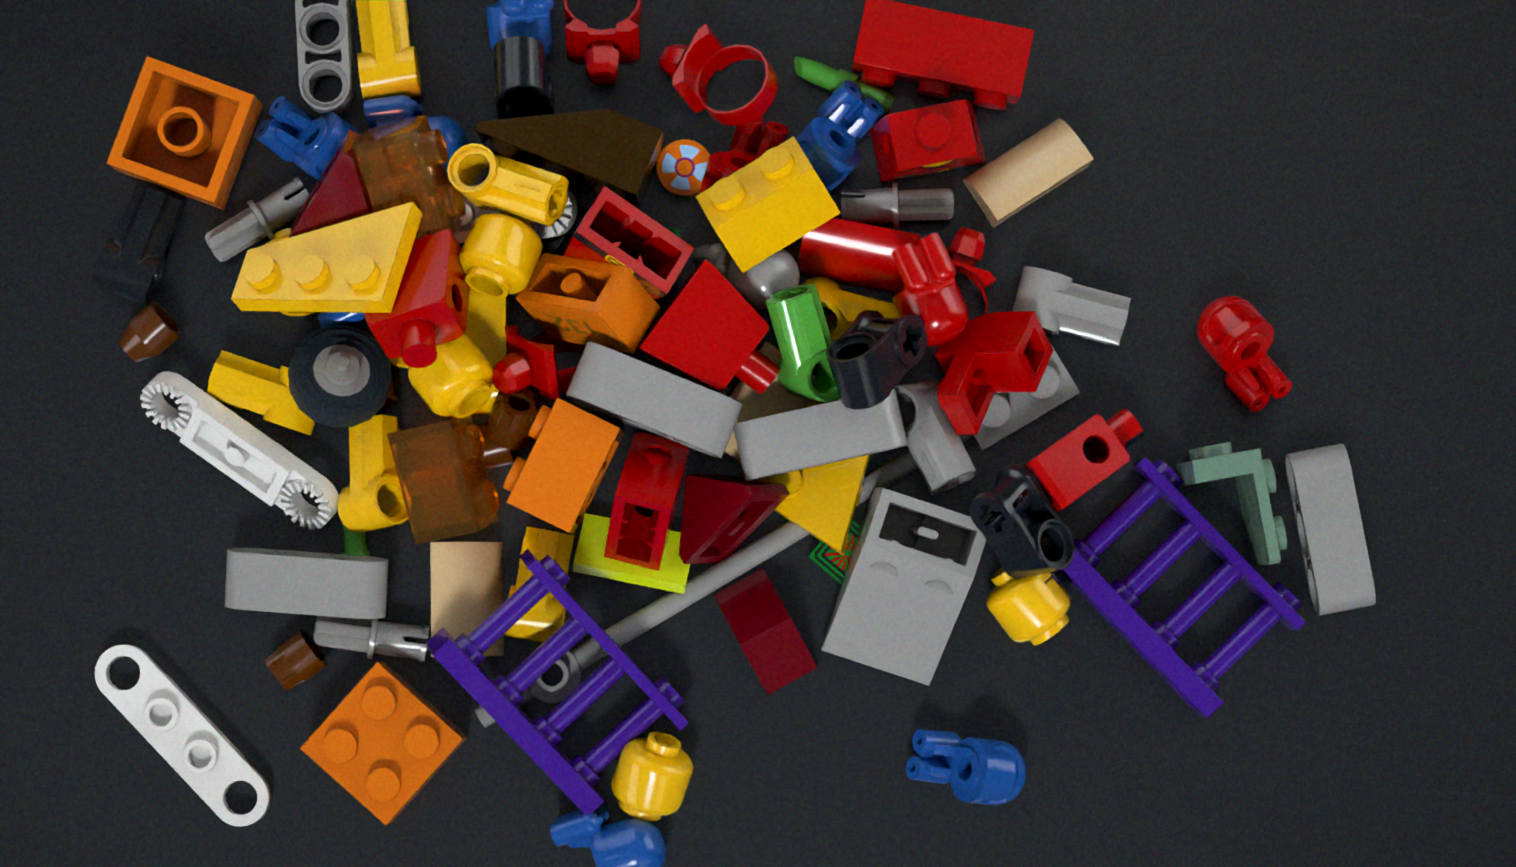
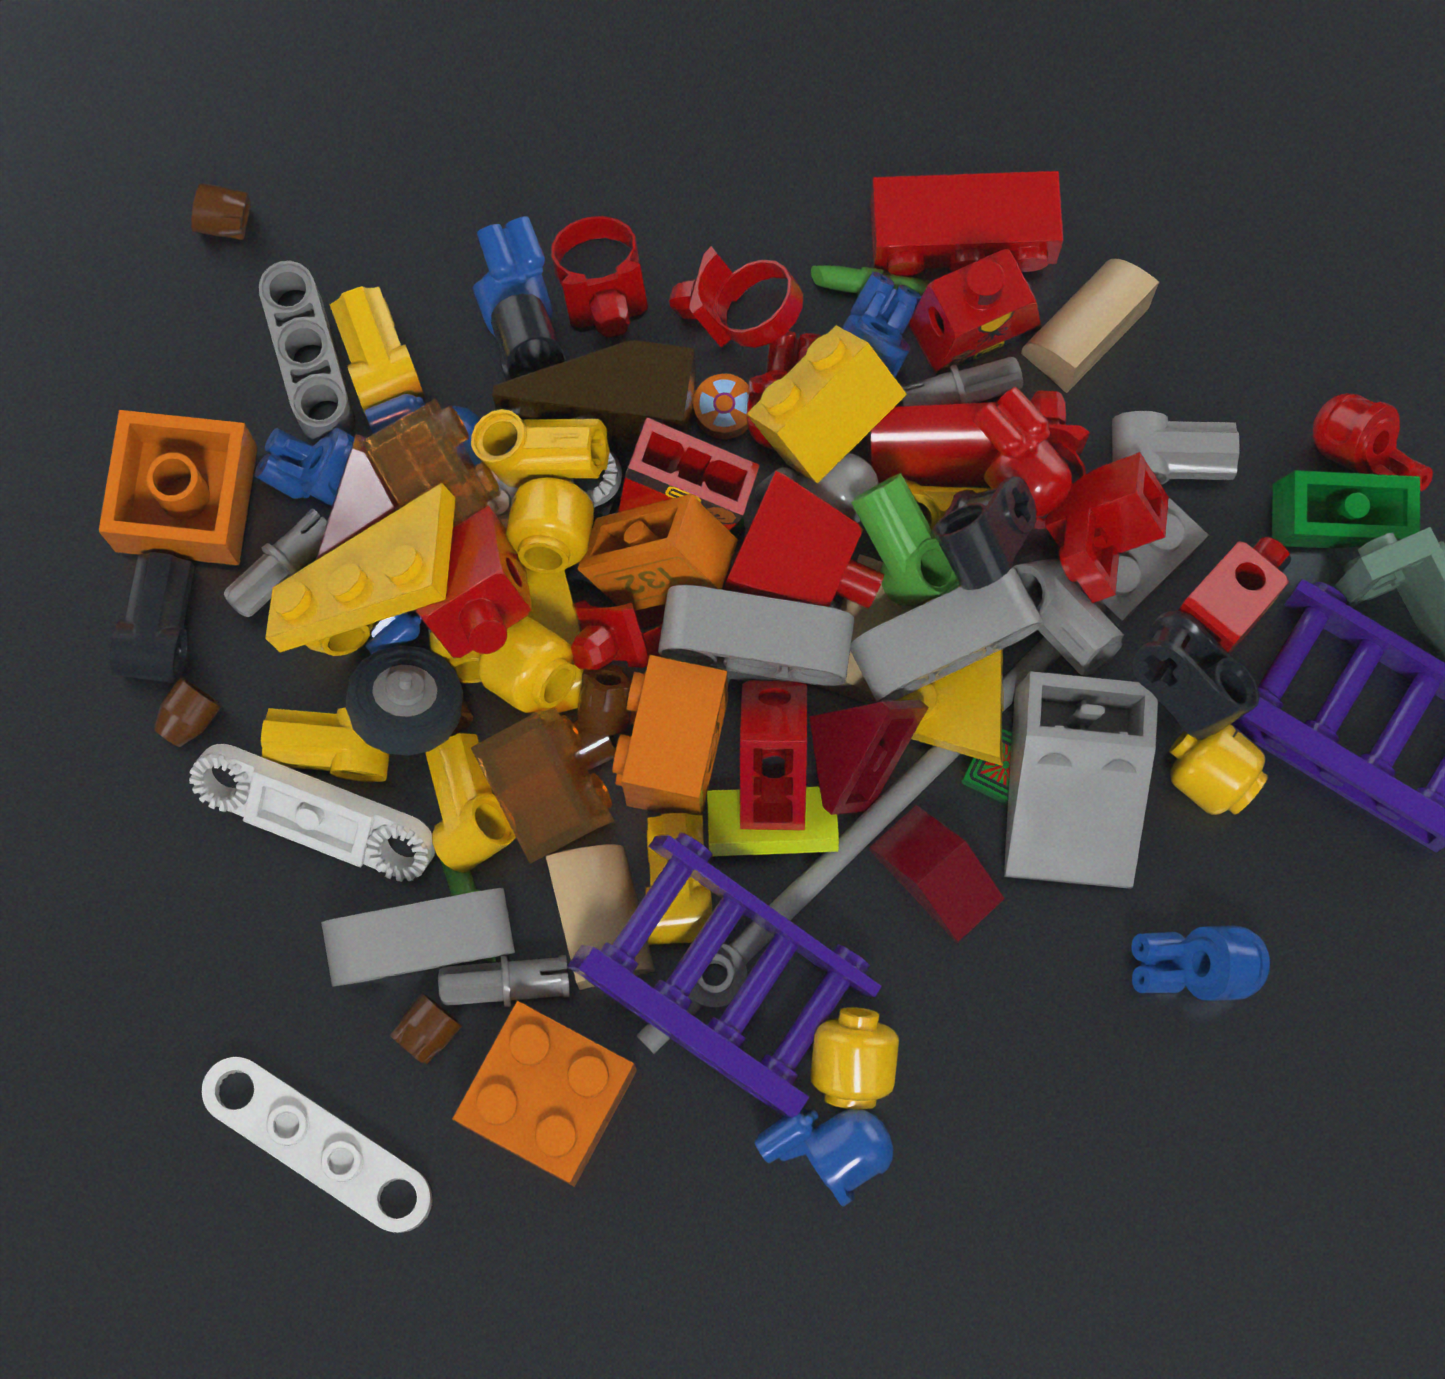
camera: 10 degrees left, 10 degrees down
none -> green slope [1272,470,1420,549]

